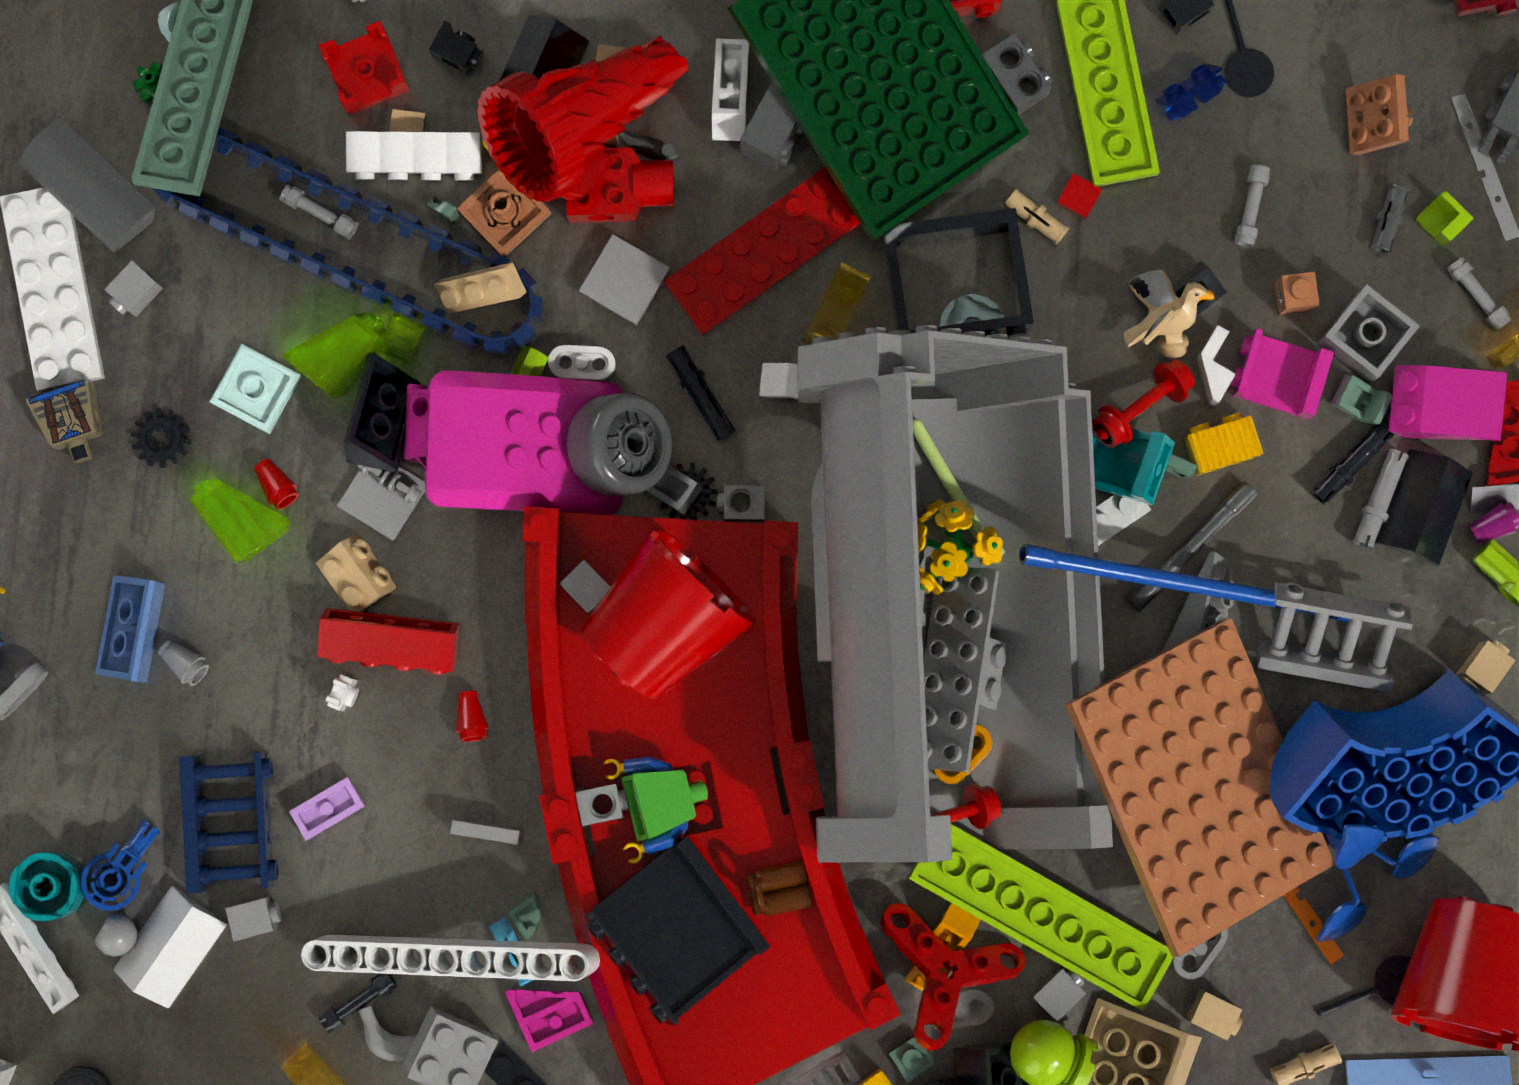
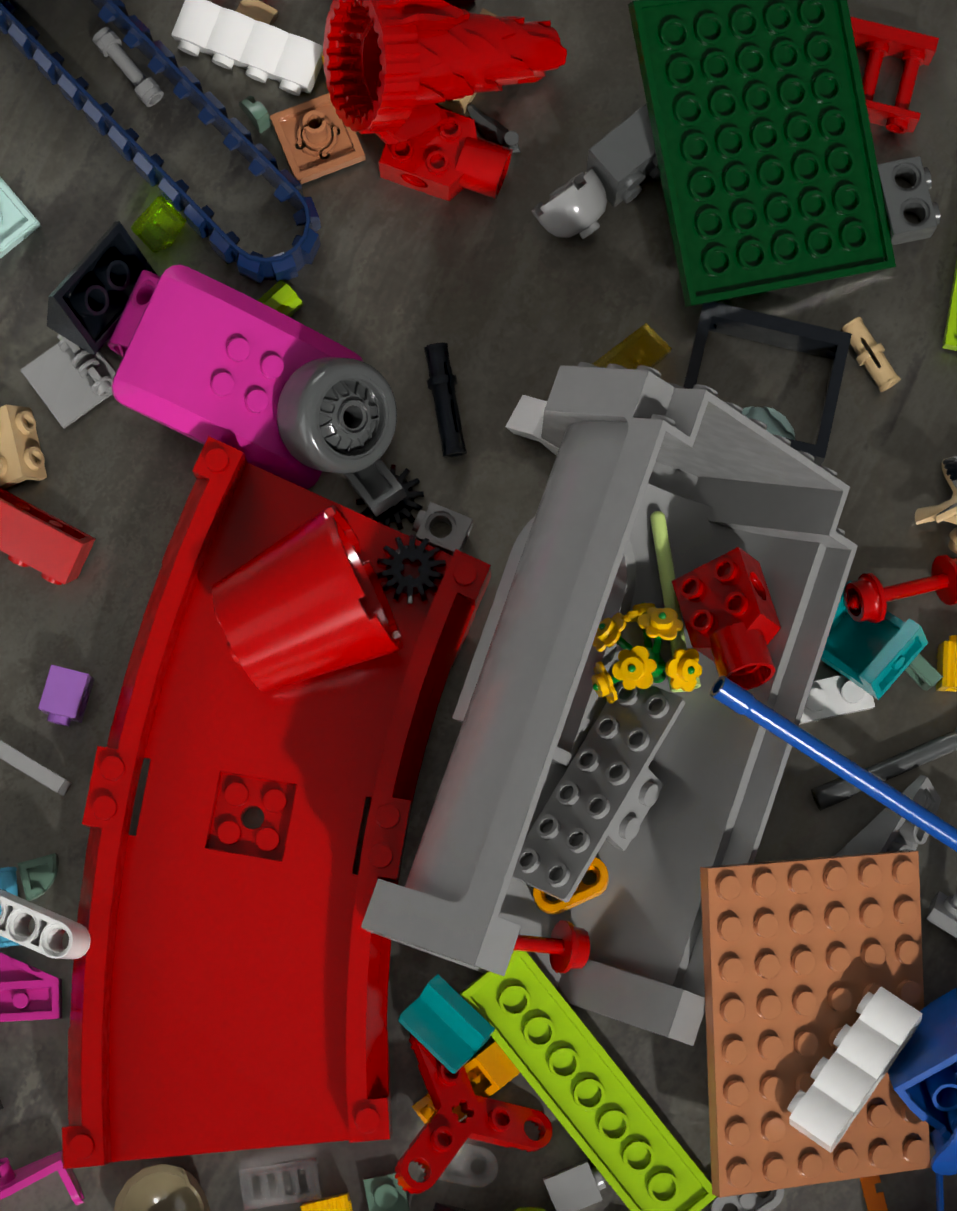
camera: 20 degrees right, 5 degrees down
clear neon green slope [282,312,390,399] -> none
tan plate [434,262,527,314] -> none
red cone [456,690,489,742] -> none
white plate [548,345,616,381] -> none
light grey brick [559,560,610,615] -> none
light grey brick [575,784,629,826] -> none
light grey tile [579,234,670,326] -> none
black panel [584,836,771,1025] -> none
bright green torso [604,756,708,864] -> none
red plate [664,167,861,336] -> none
white slope [712,39,749,141] -> none
reddish brown piece [746,860,813,916] -> none
red tile [1056,173,1102,220] -> none
none -> medium lavender brick [38,664,94,727]
none -> black gear [377,535,446,604]
none -> teal panel [398,974,495,1074]
none -> light grey cylinder [532,167,607,239]
none -> red brick [672,546,781,690]
none -> white brick [787,986,922,1153]

